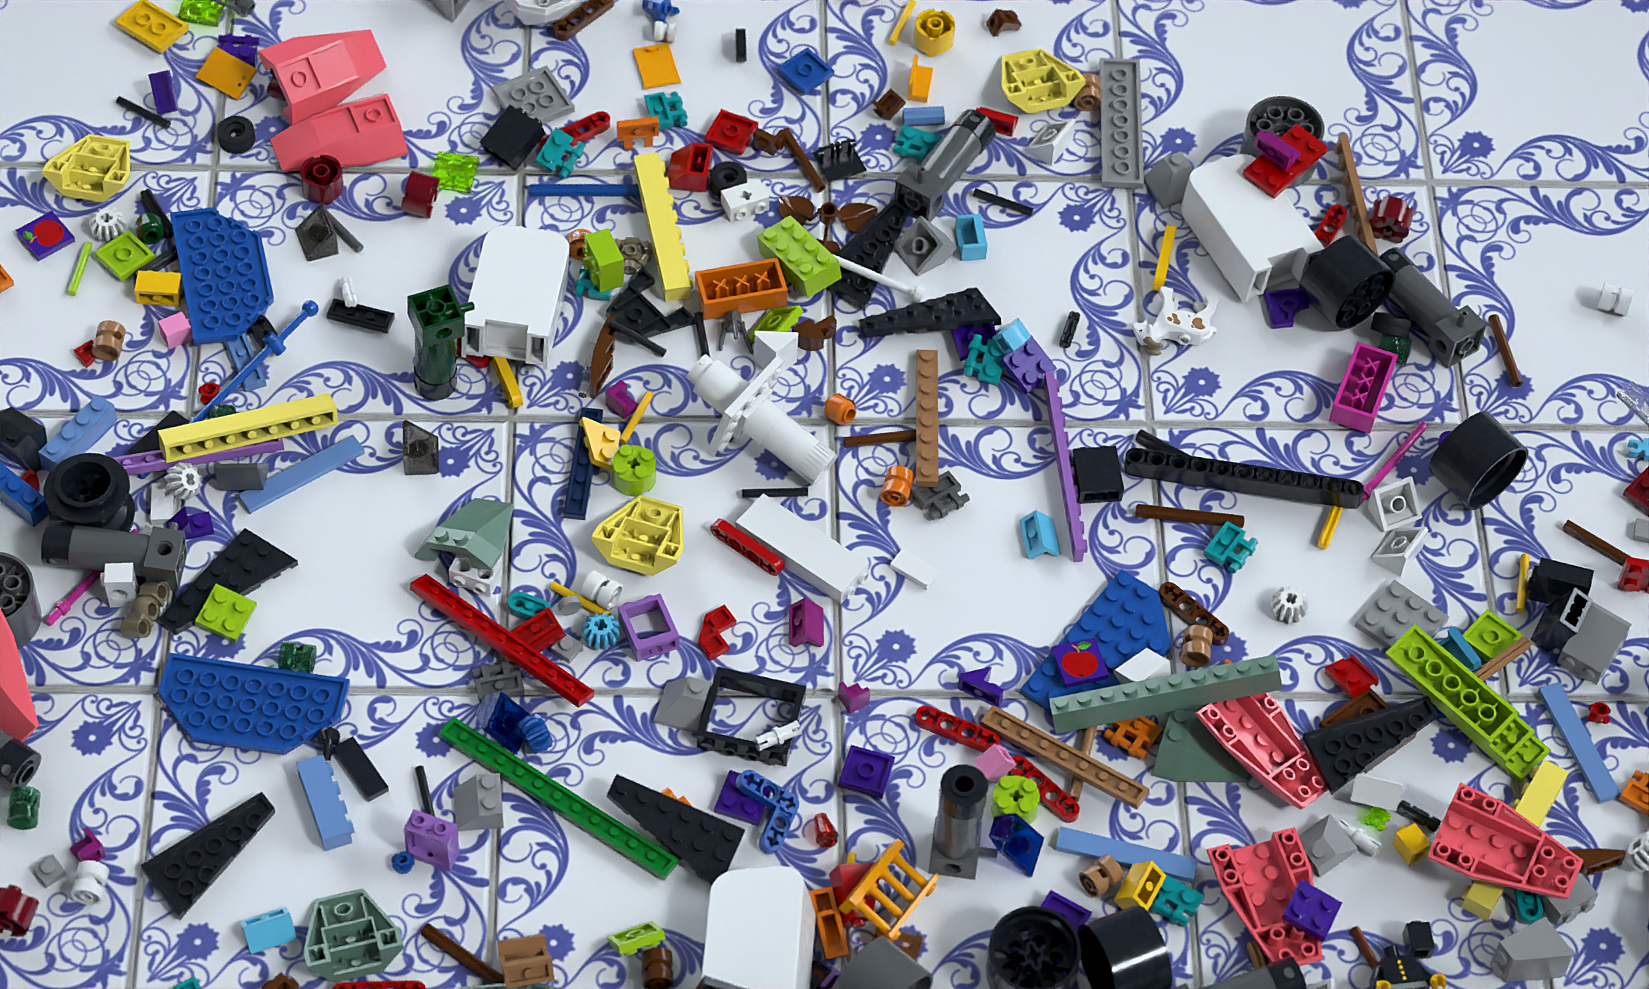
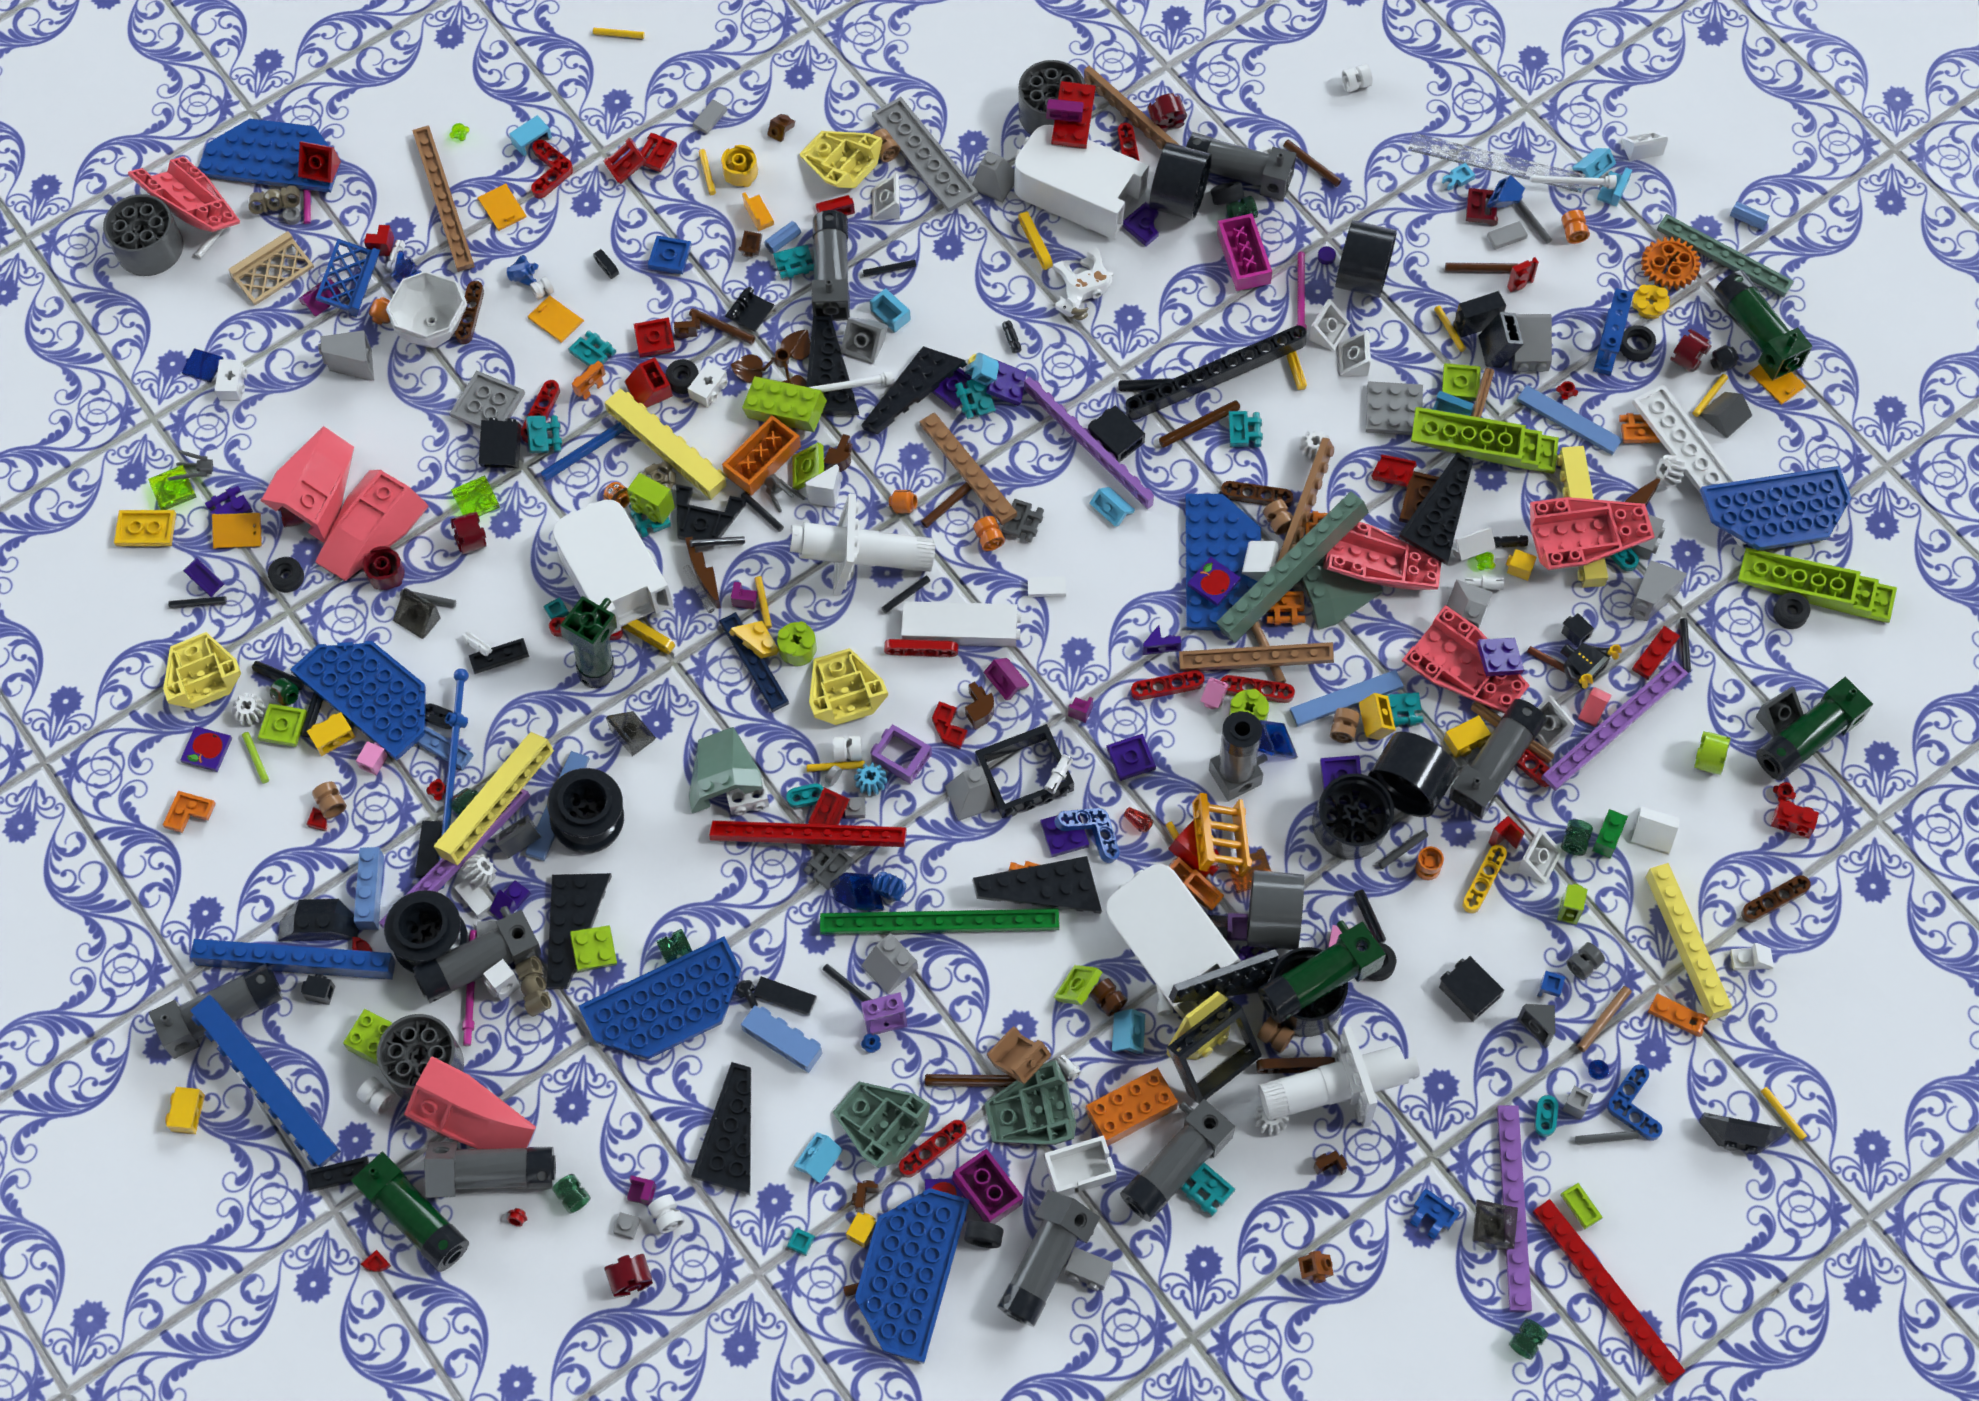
camera: 30 degrees left, 10 degrees up
none -> black wheel [547,768,624,853]
none -> reddish brown brick [965,681,994,730]
none -> medium nougat plate [1276,437,1334,563]
none -> yellow brick [1443,715,1491,758]

